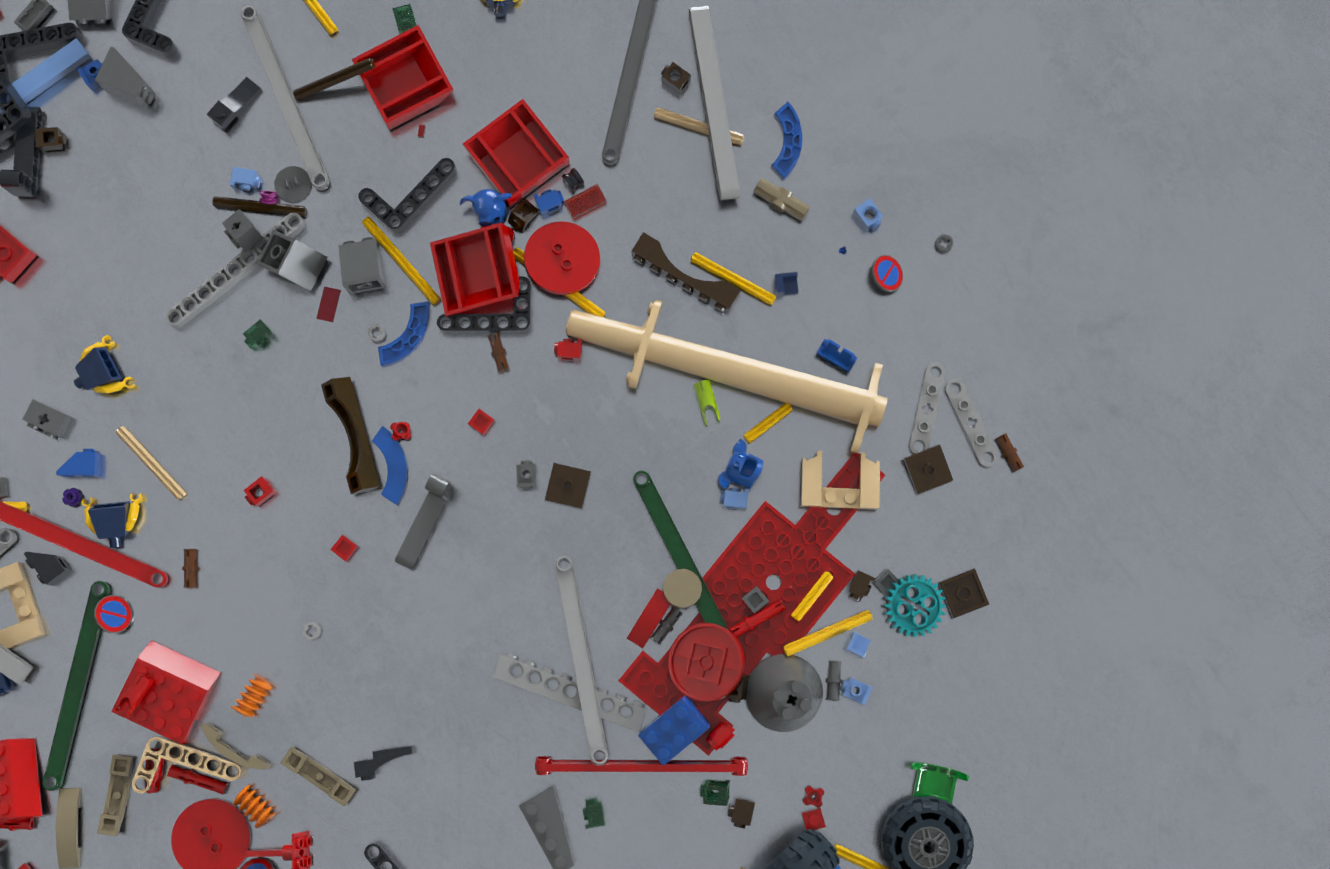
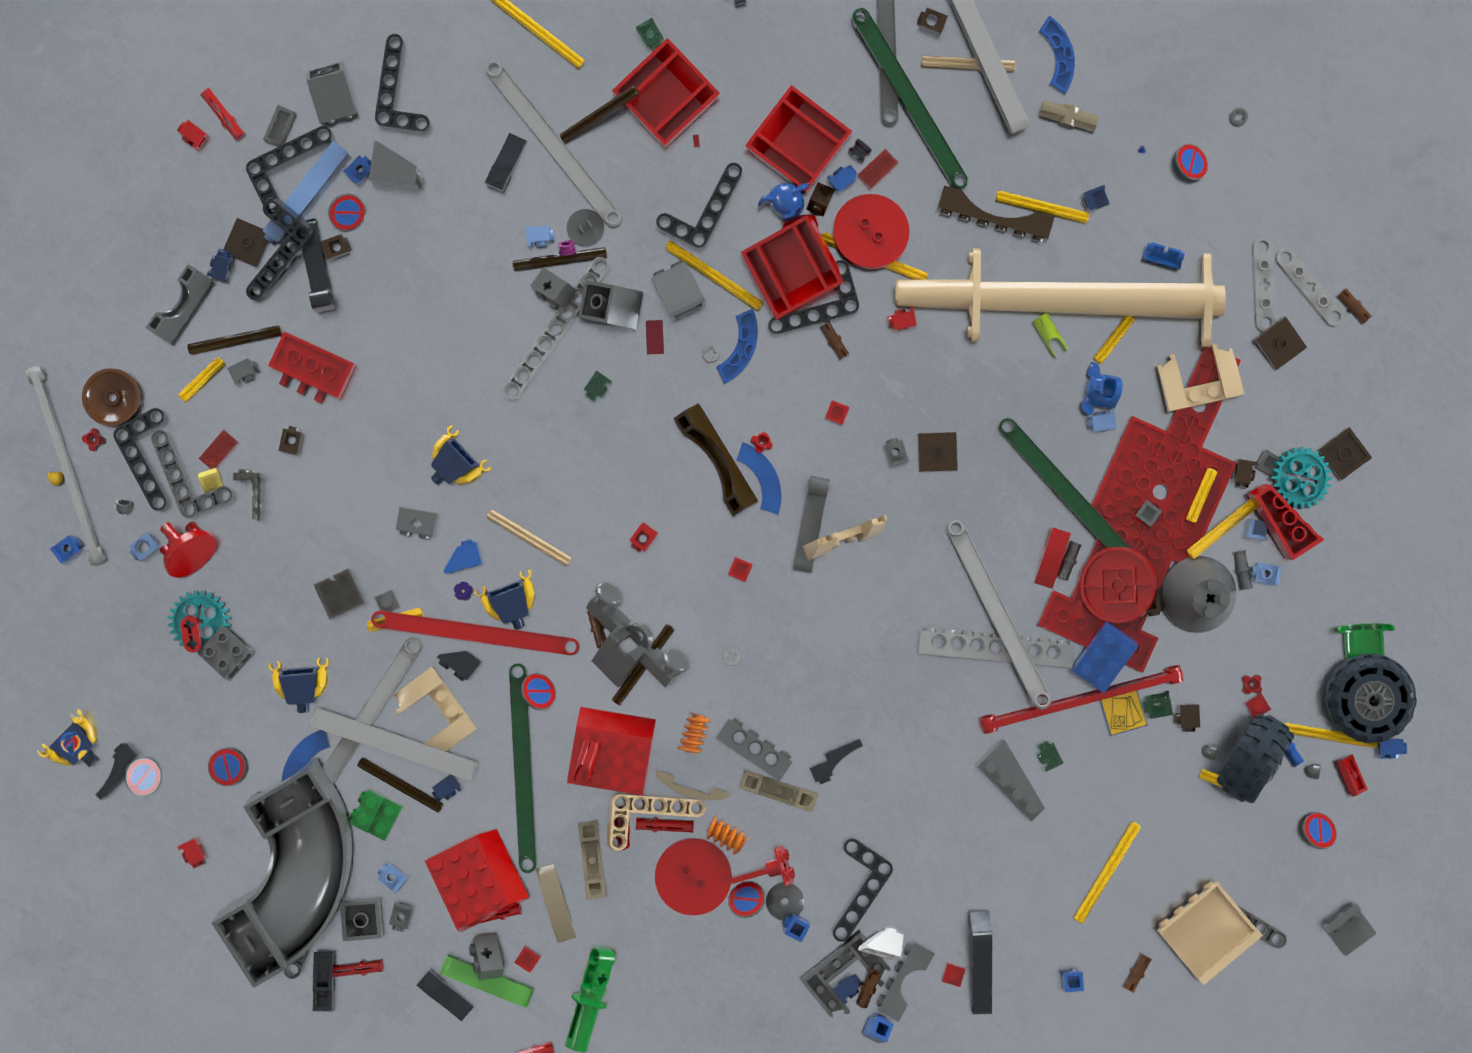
camera: 15 degrees left, 5 degrees up
dark tan tile [663,569,702,608] -> none
red brick [706,722,735,751] -> none
red pin [729,599,786,637] -> none
medium blue brick [853,198,883,231] -> none
none -> piece [328,193,366,231]
none -> dark grey piece [586,582,688,688]
none -> dark brown axle [612,624,674,705]
none -> dark grey brick [716,718,792,781]
none -> tan wedge [803,515,887,560]
none -> dark green piece [852,8,968,190]
none -> yellow tile [1100,691,1148,736]
none -> dark grey hinge [1203,744,1217,760]
none -> red wedge [1248,484,1324,560]

